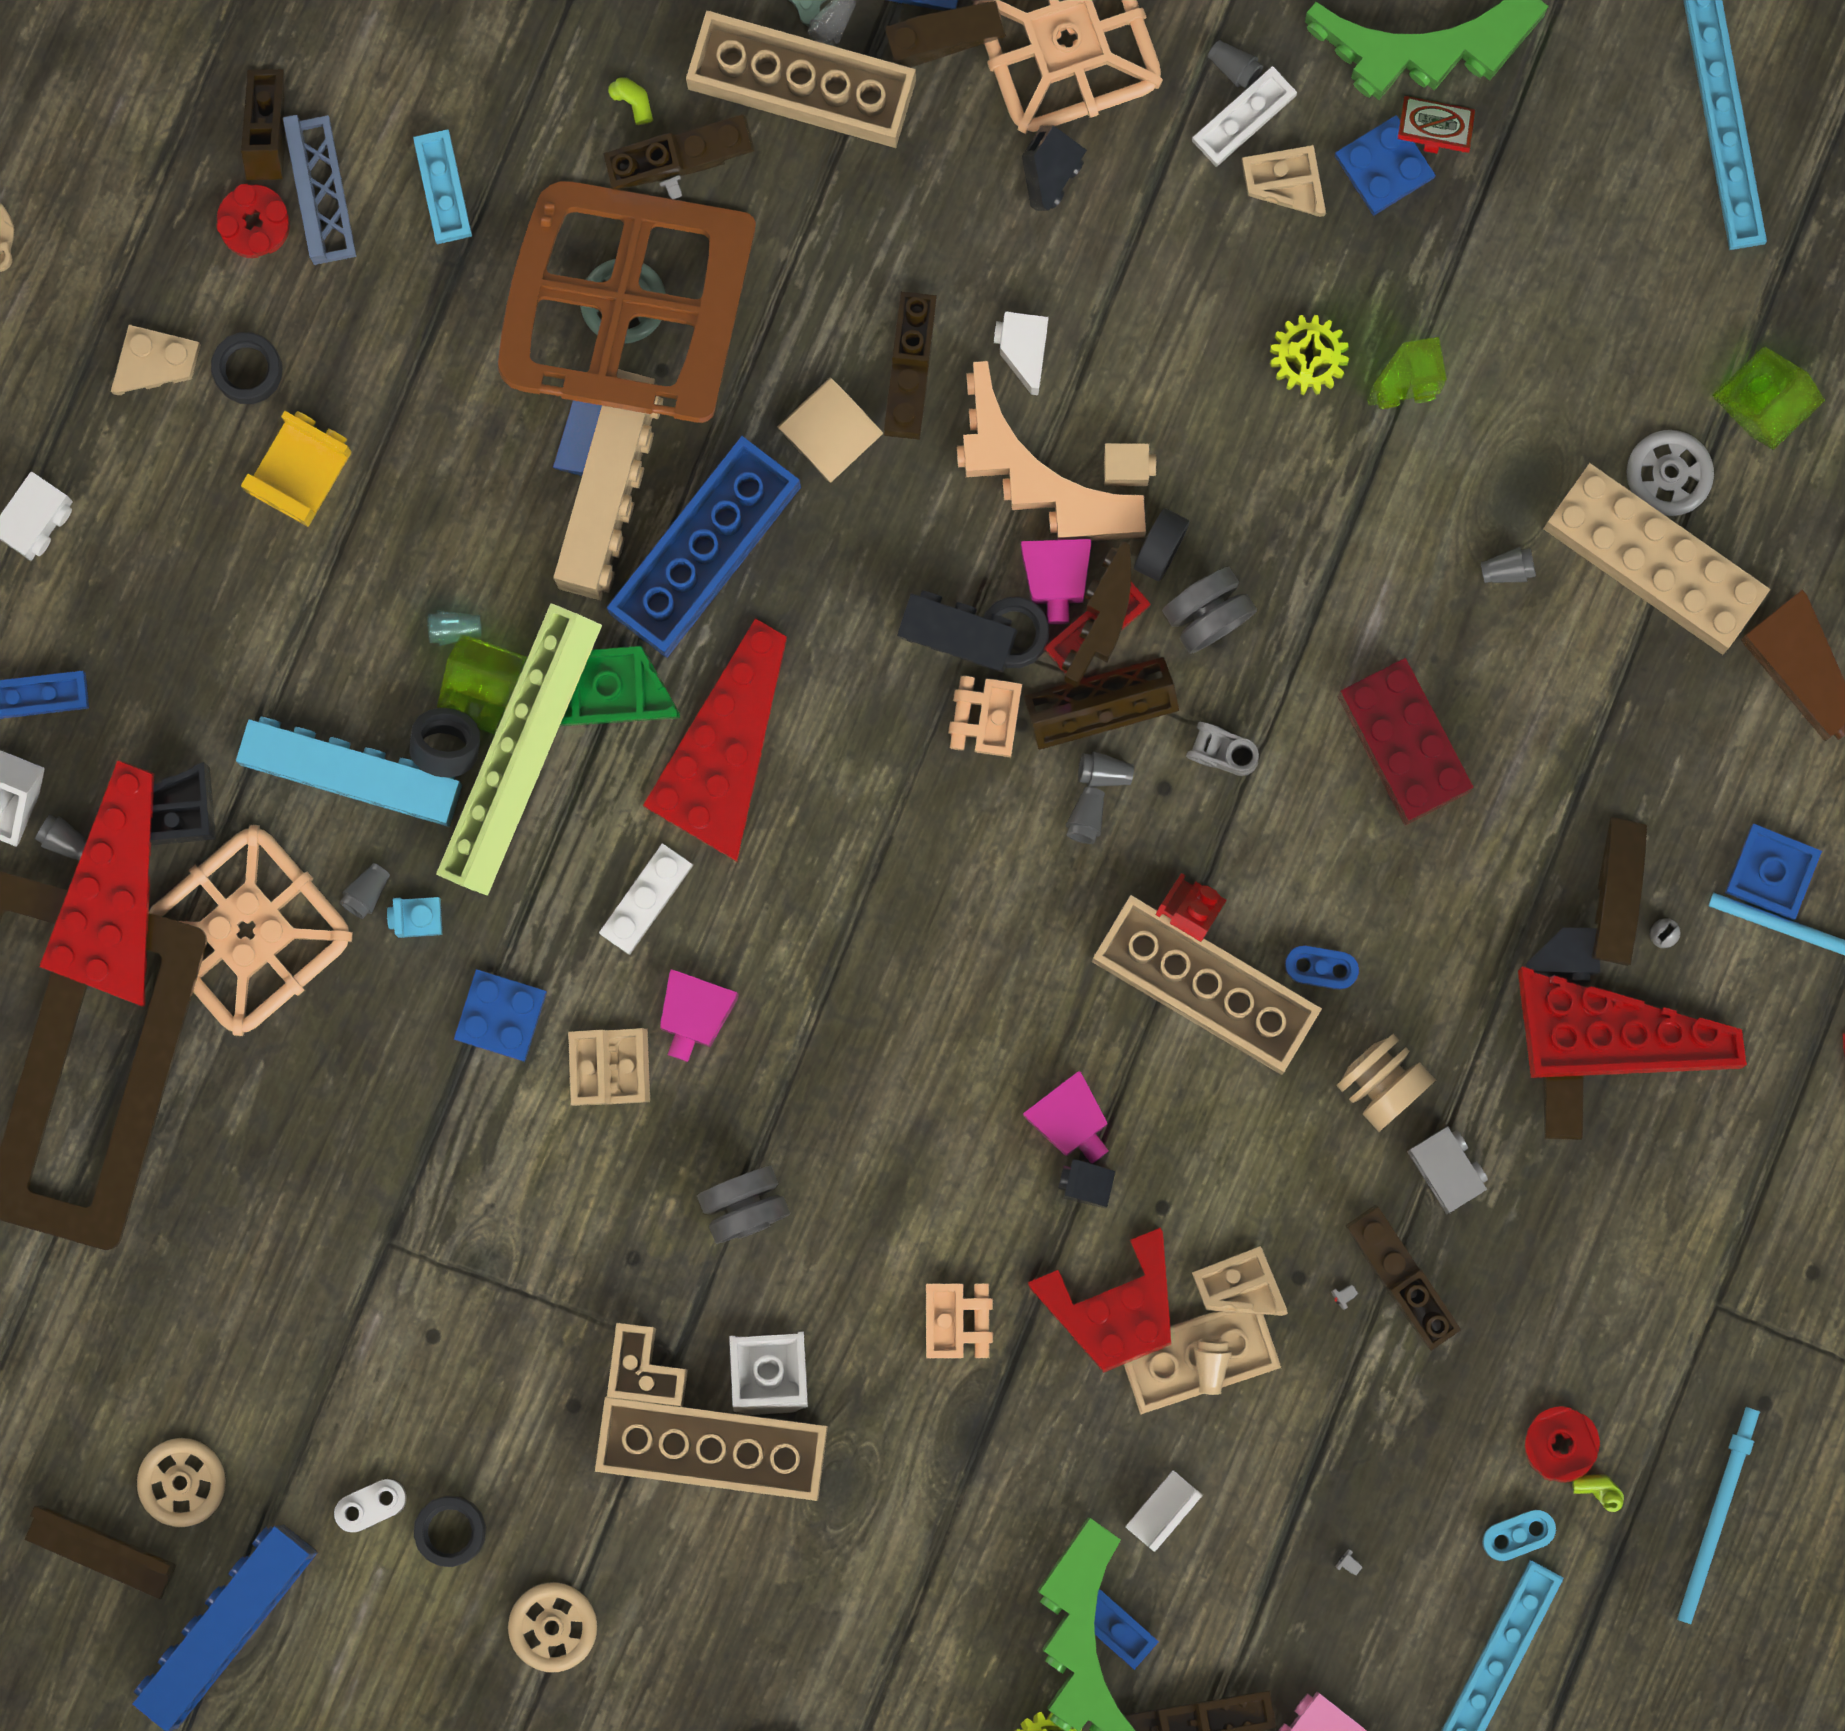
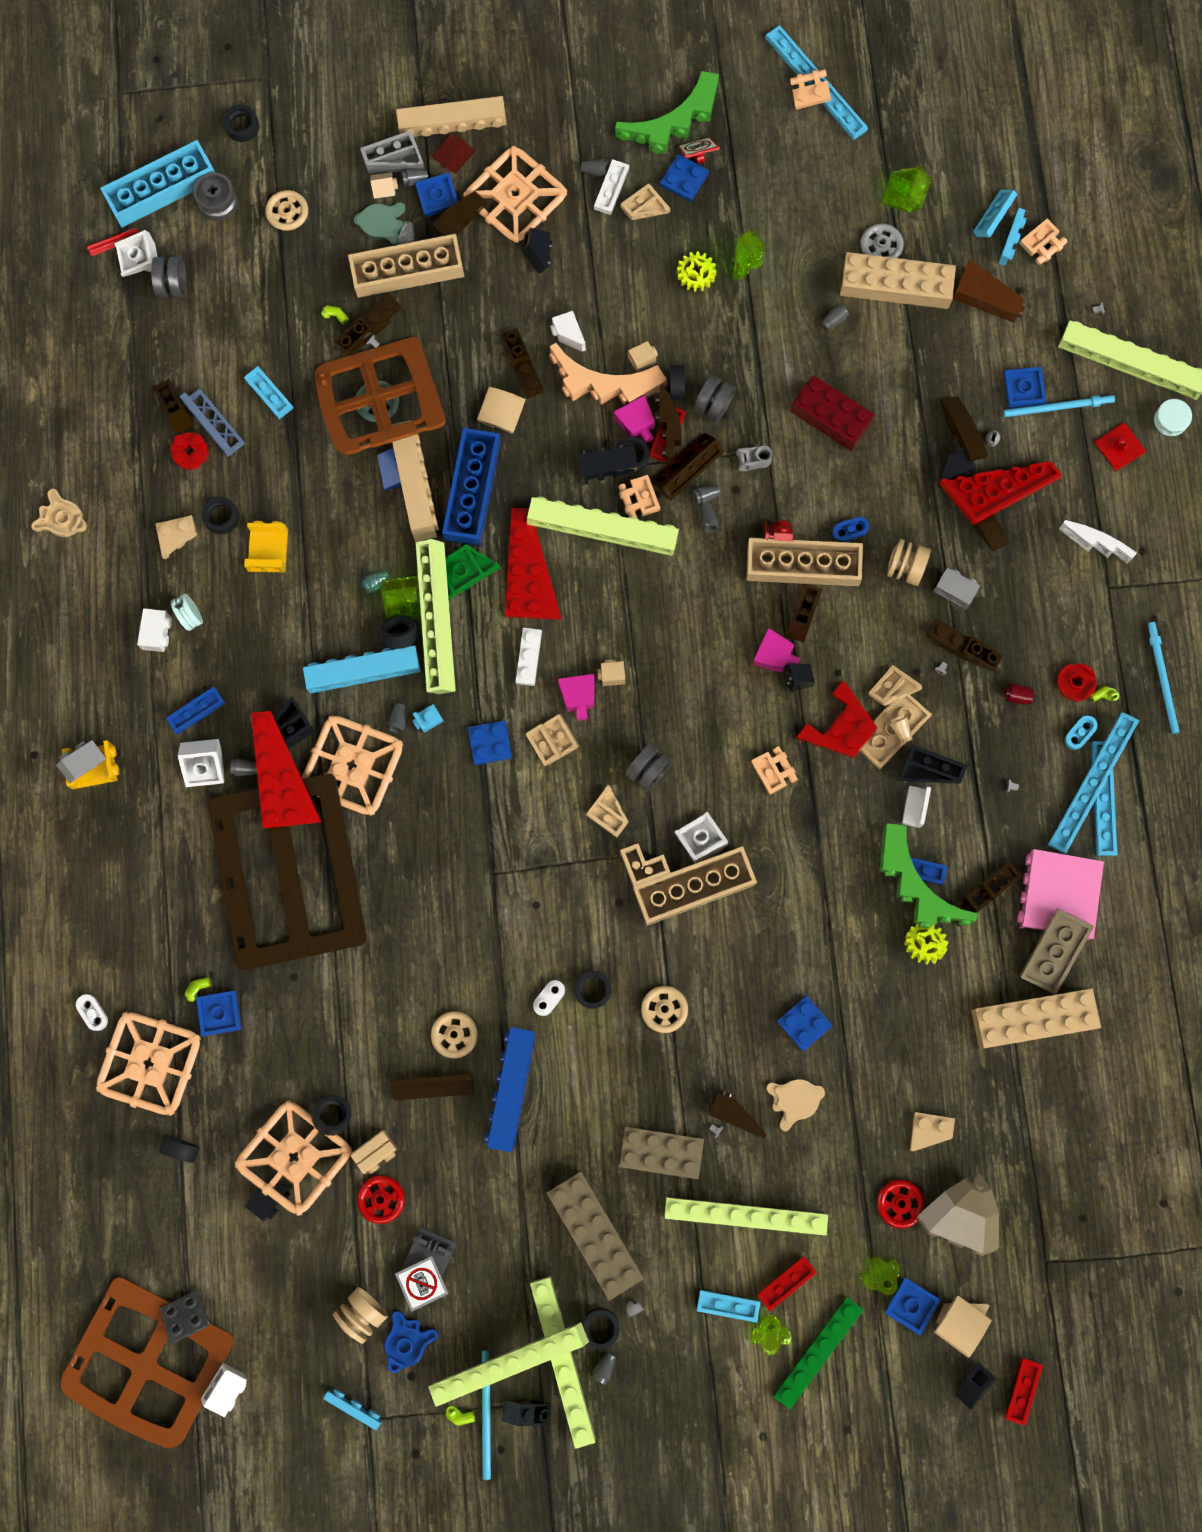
camera: 30 degrees left, 5 degrees down
none -> light aqua head [171,593,203,631]
none -> yellowish green brick [527,497,679,556]
none -> tan wing [586,785,628,838]
none -> tan brick [597,660,625,686]
none -> dark brown slope [786,584,822,642]
none -> light nougat plate [790,69,831,110]
none -> black wedge [897,745,968,784]
none -> dark red brick [1004,683,1034,705]
none -> medium azure tile [1048,712,1139,855]
none -> white slope [1059,520,1137,564]

